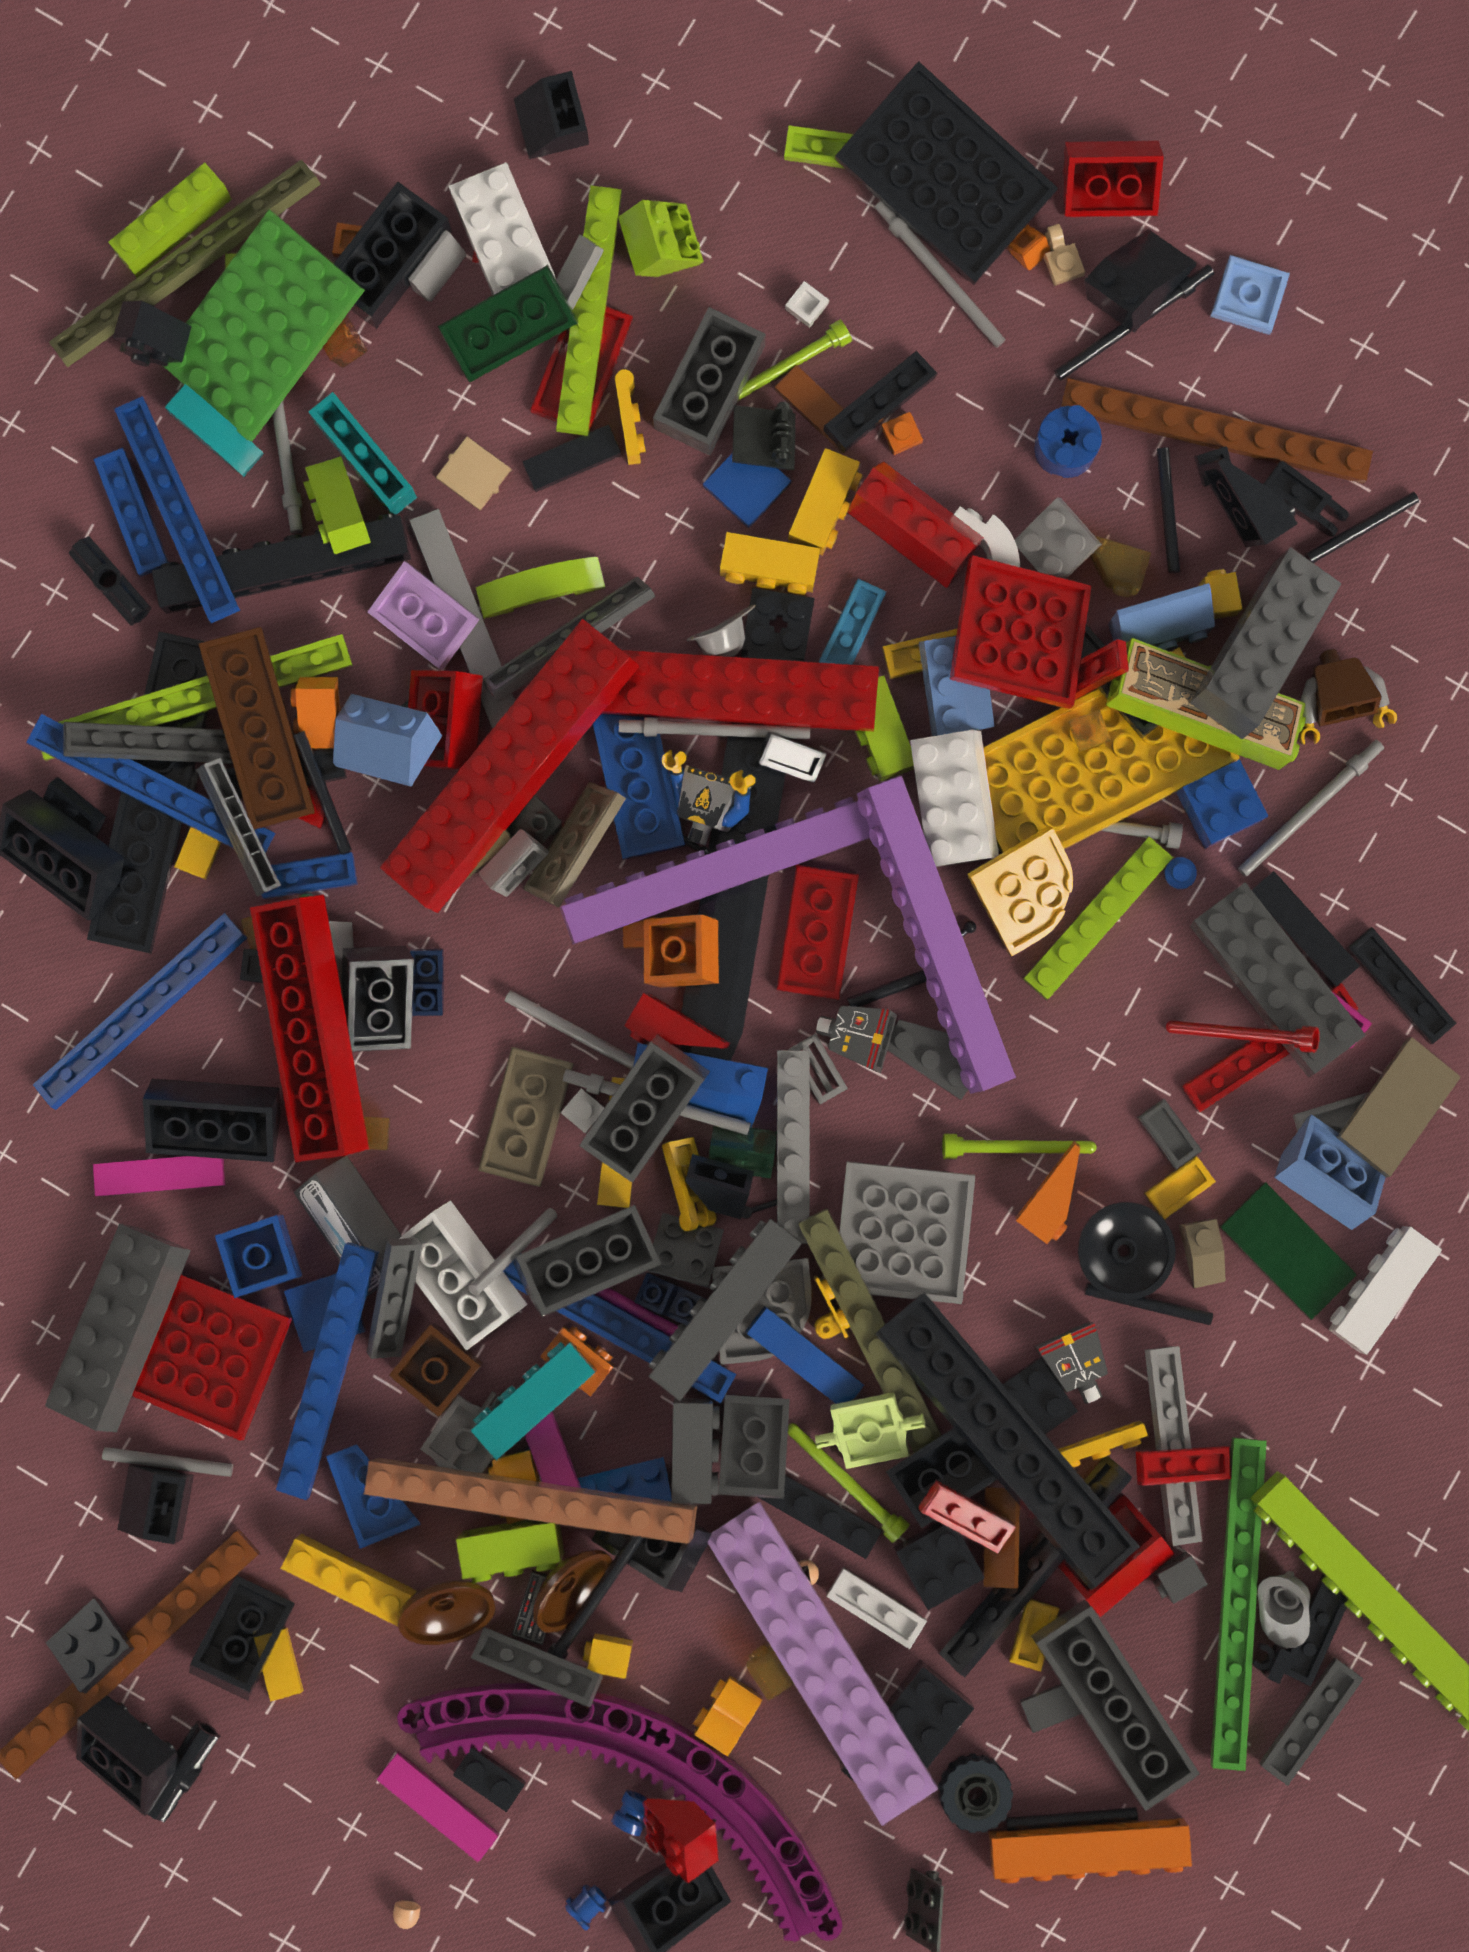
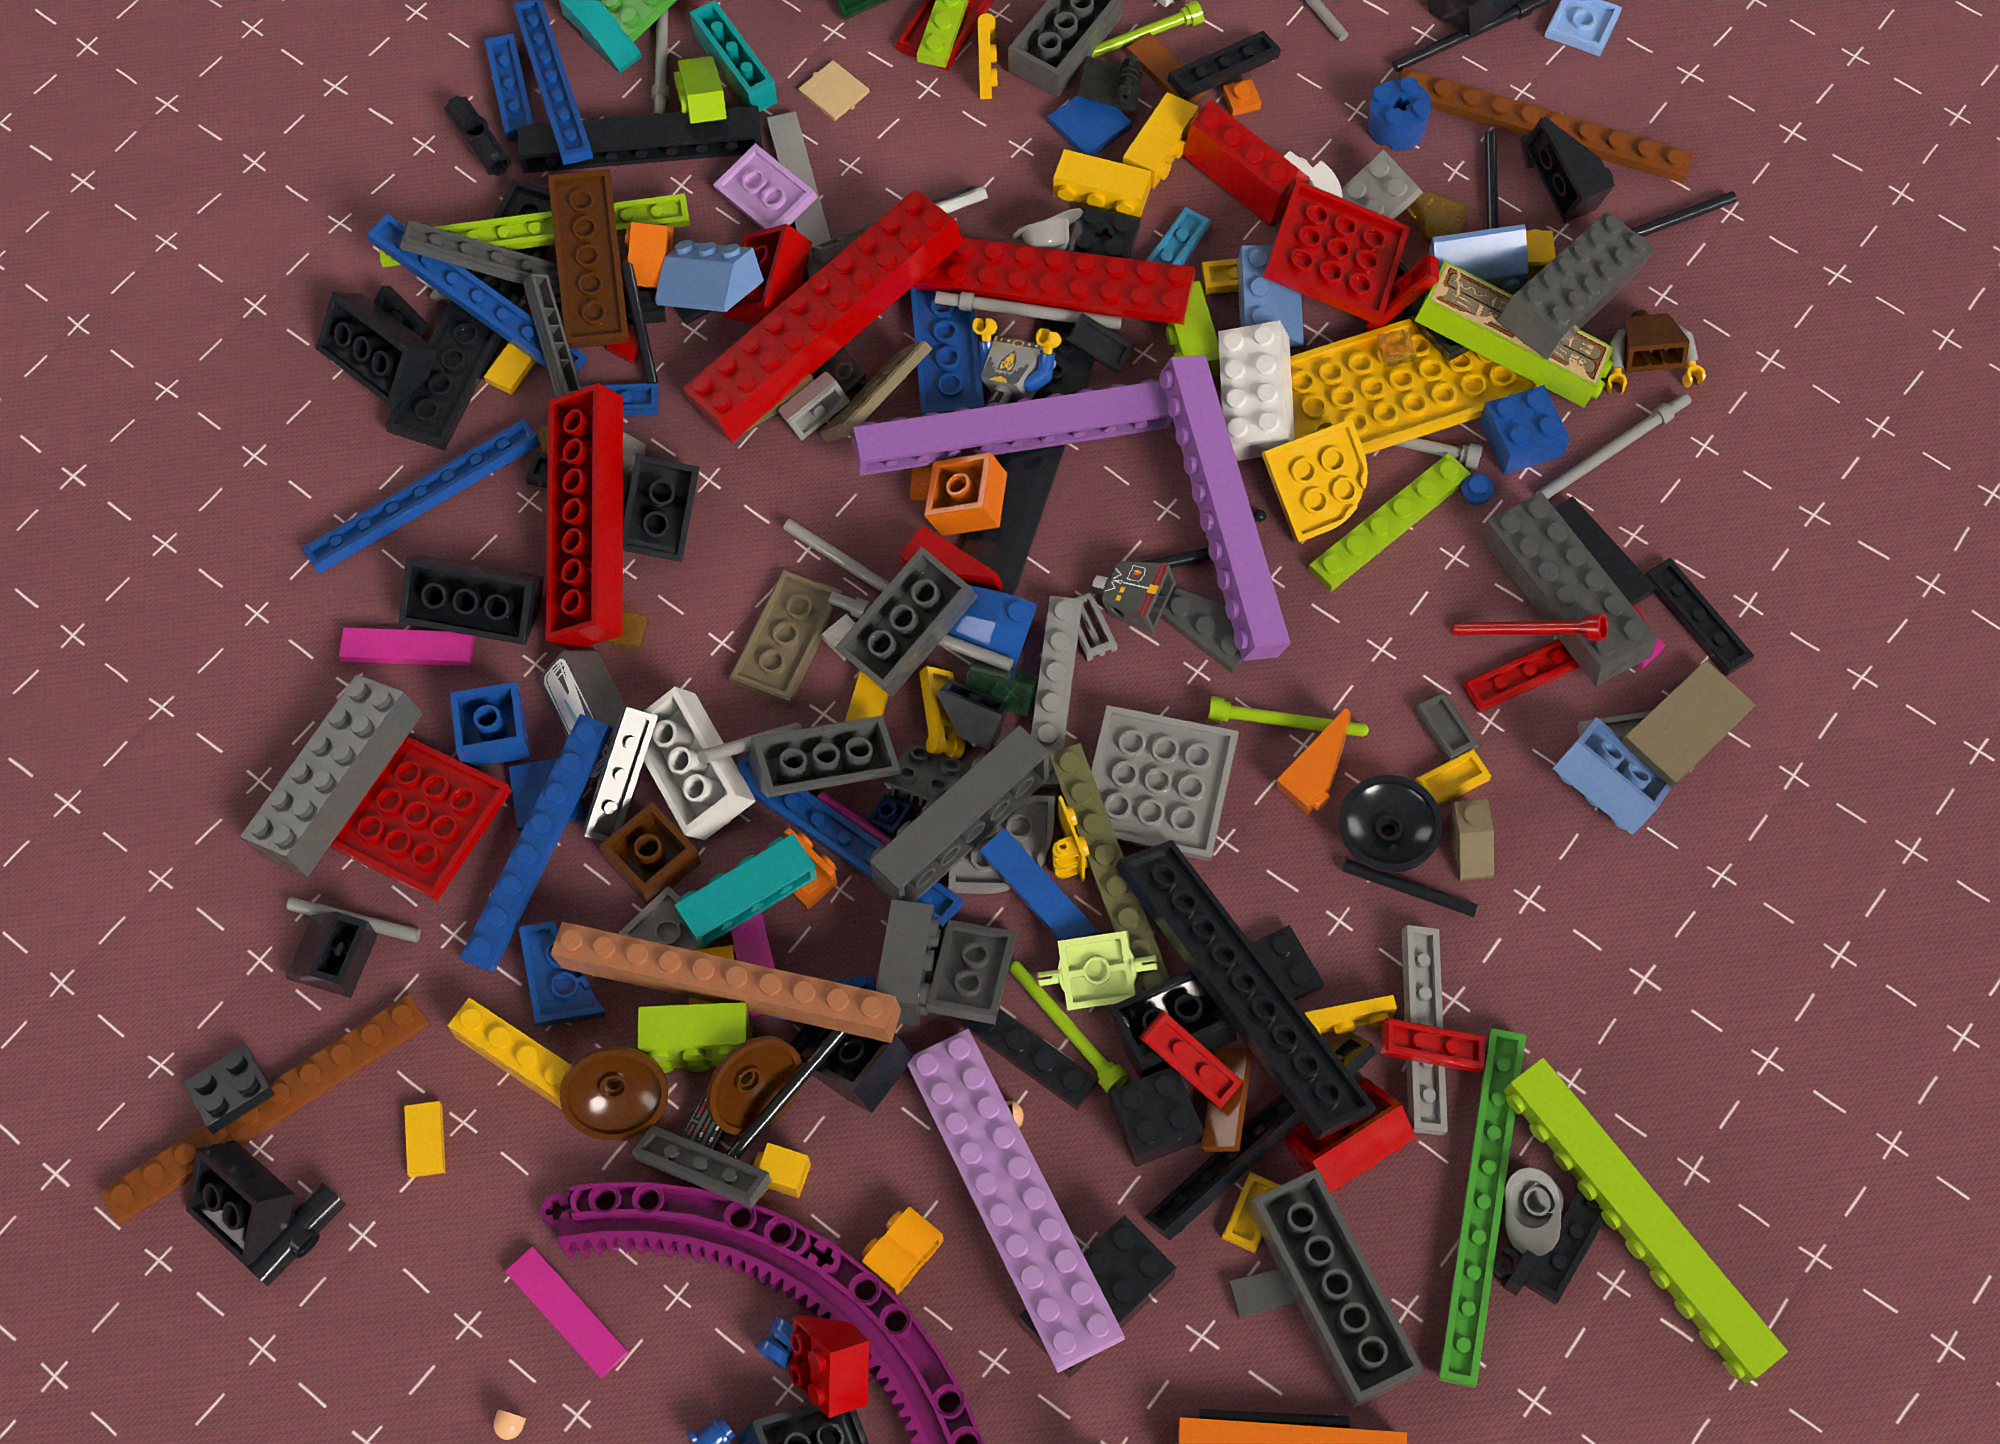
camera: 10 degrees right, 20 degrees down
black slope [189,1575,295,1701] -> none
dark blue slope [410,949,444,1016] -> none
black plate [453,1745,526,1812] -> none
lime slope [476,557,605,619] -> none
black tile [522,424,622,492] -> none
clear yellow brick [746,1644,794,1701] -> none
red tile [776,865,859,1000] -> none
white plate [826,1567,927,1649] -> none
black wheel [938,1754,1013,1833] -> none
dark grey torso [1034,1321,1108,1404] -> none
dark grey brick [1152,1551,1208,1604] -> none
dark green tile [1219,1182,1357,1320] -> none
dark grey plate [1259,1657,1363,1786] -> none
black hinge [1263,460,1349,537] -> none
white brick [1328,1226,1442,1355] -> none

